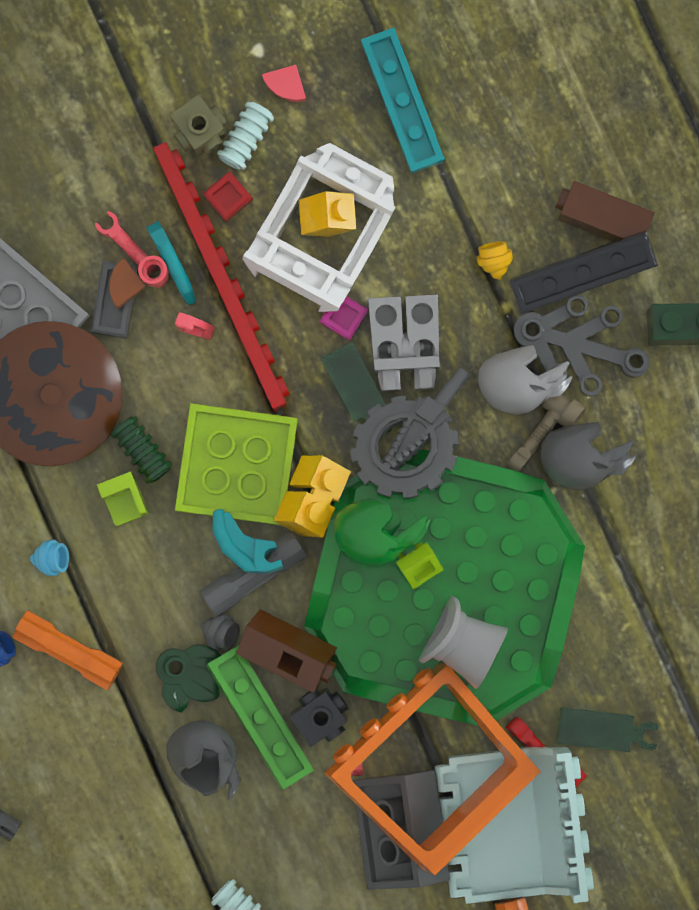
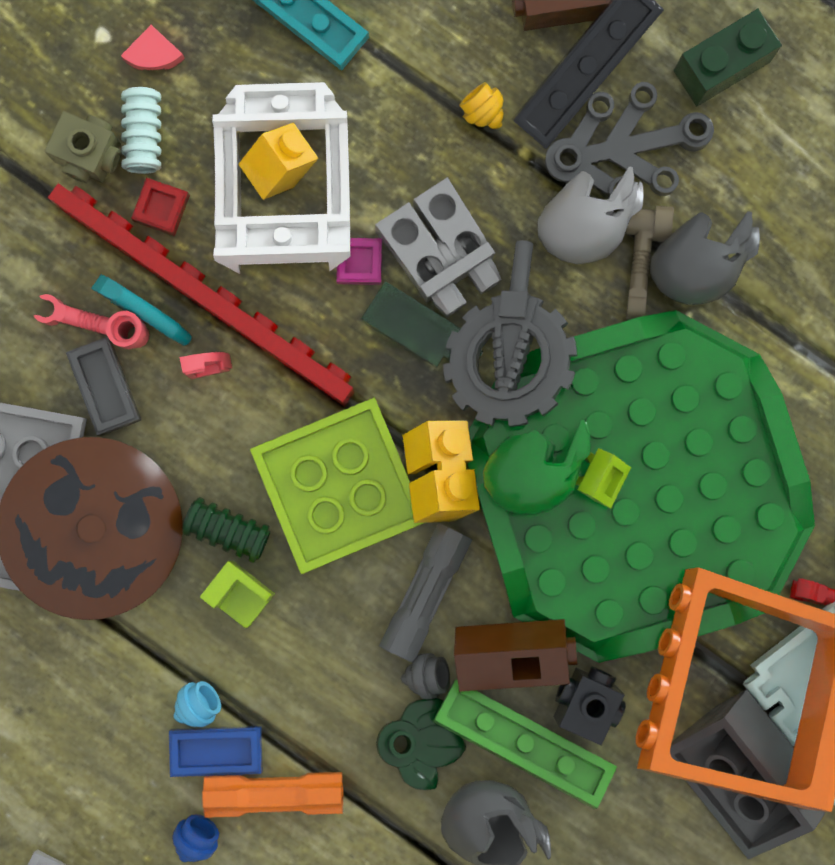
camera: 30 degrees left, 0 degrees up
dark orange tile [109,258,146,309] -> none
teal piece [212,509,284,574] -> none
light grey hat [418,595,508,689] -> none
none -> blue tile [169,726,263,777]

